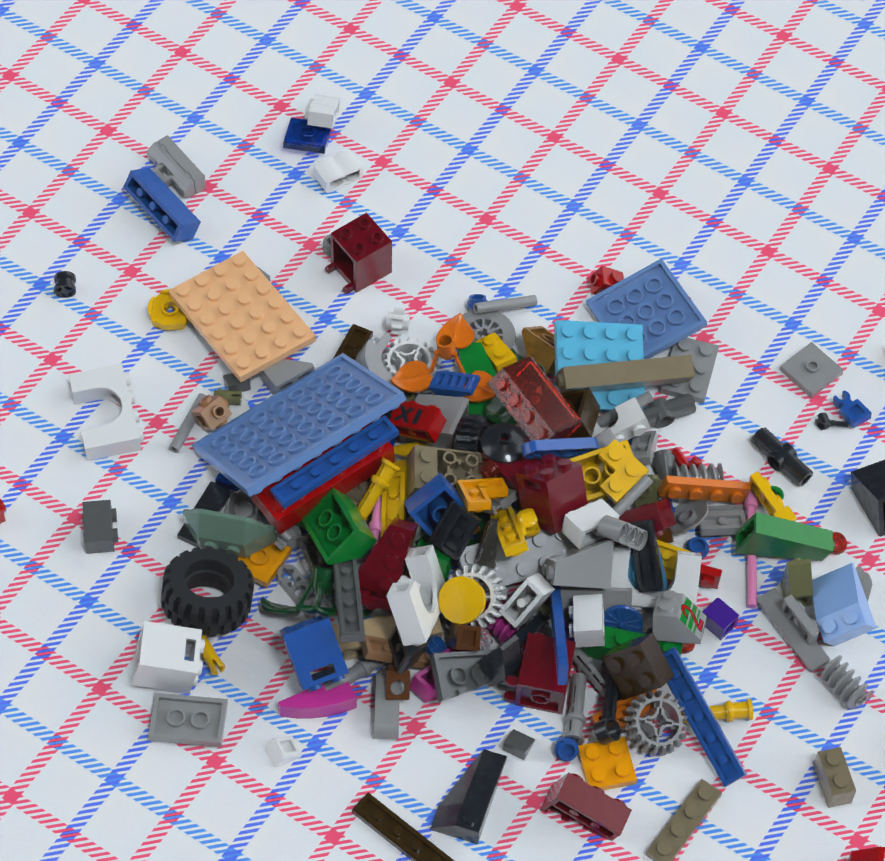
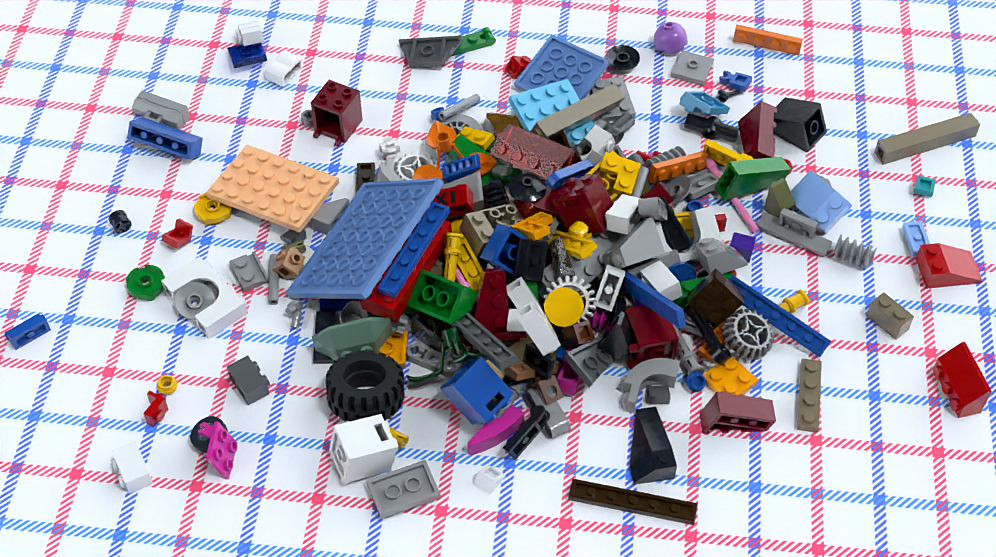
camera: 25 degrees left, 5 degrees down
none -> green plate [126,265,165,301]
none -> yellow plate [157,375,178,394]
none -> red bracket [161,218,193,248]
none -> light grey dish [175,282,214,320]
none -> dark pink plate [190,416,238,479]
none -> light grey plate [229,251,269,292]
none -> light grey plate [285,301,303,329]
none -> dark grey wing [398,35,463,67]
none -> green plate [452,27,496,56]
none -> black hinge [503,405,550,459]
none -> black dish [606,45,640,70]
none -> light grey arch [623,358,680,413]
none -> medium lavender cylinder [654,22,688,54]
none -> dark azure plate [679,91,730,116]
none -> dark red wedge [738,101,777,159]

